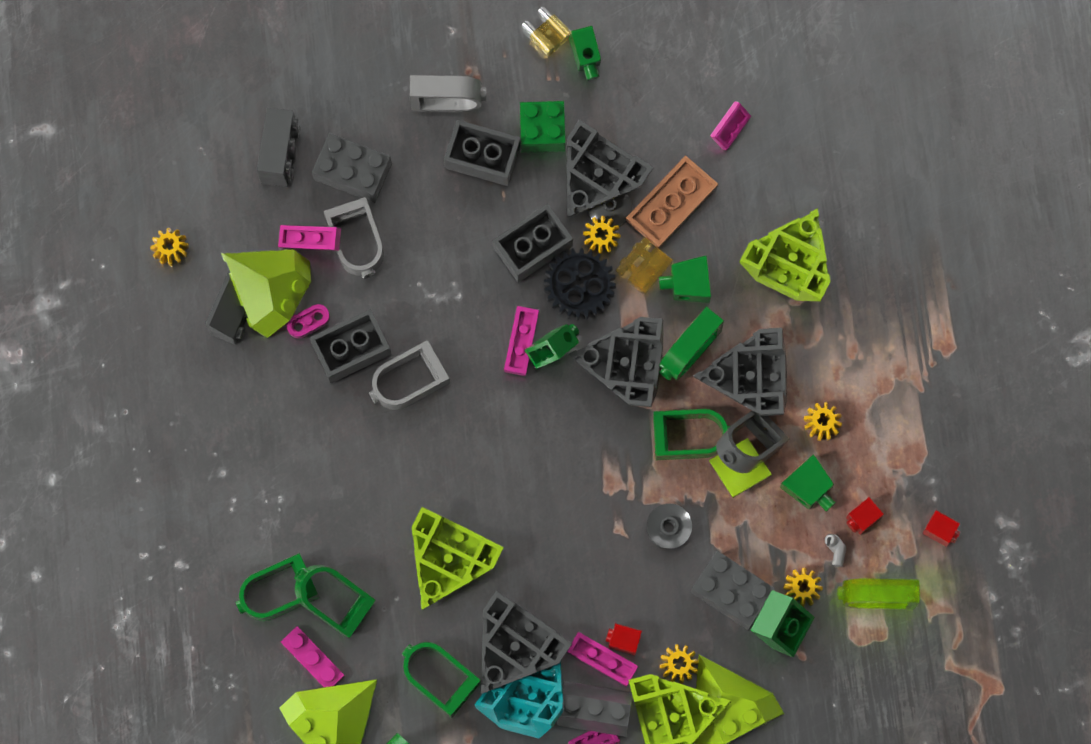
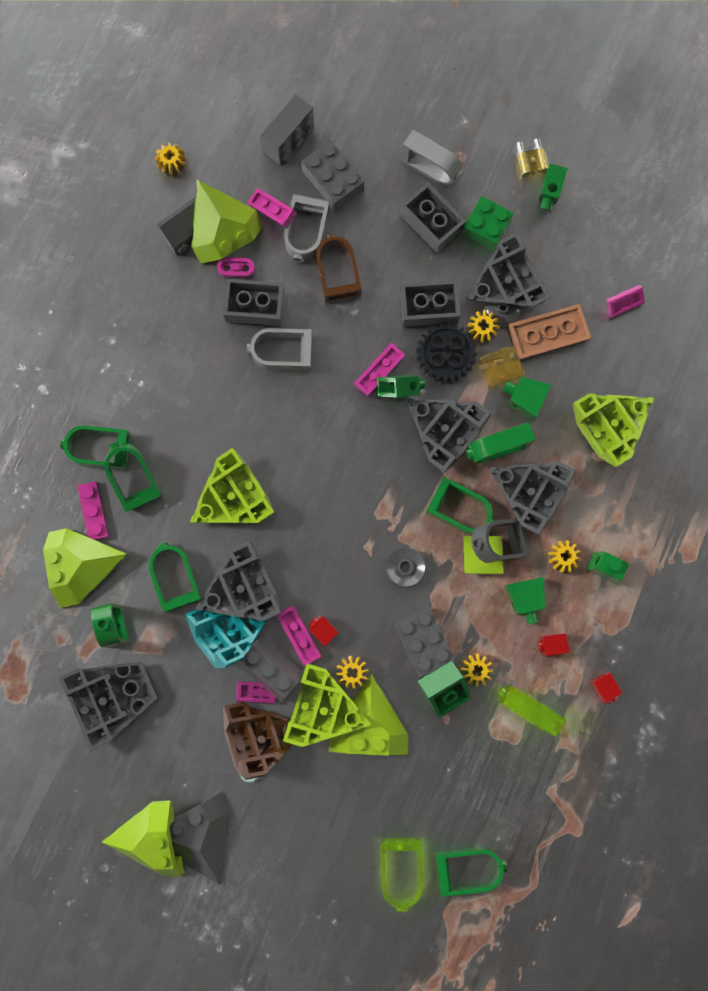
camera: 25 degrees right, 5 degrees up
light grey arm [825,534,846,567] -> none
none -> reddish brown window [316,234,362,303]
none -> green torso [586,551,629,586]

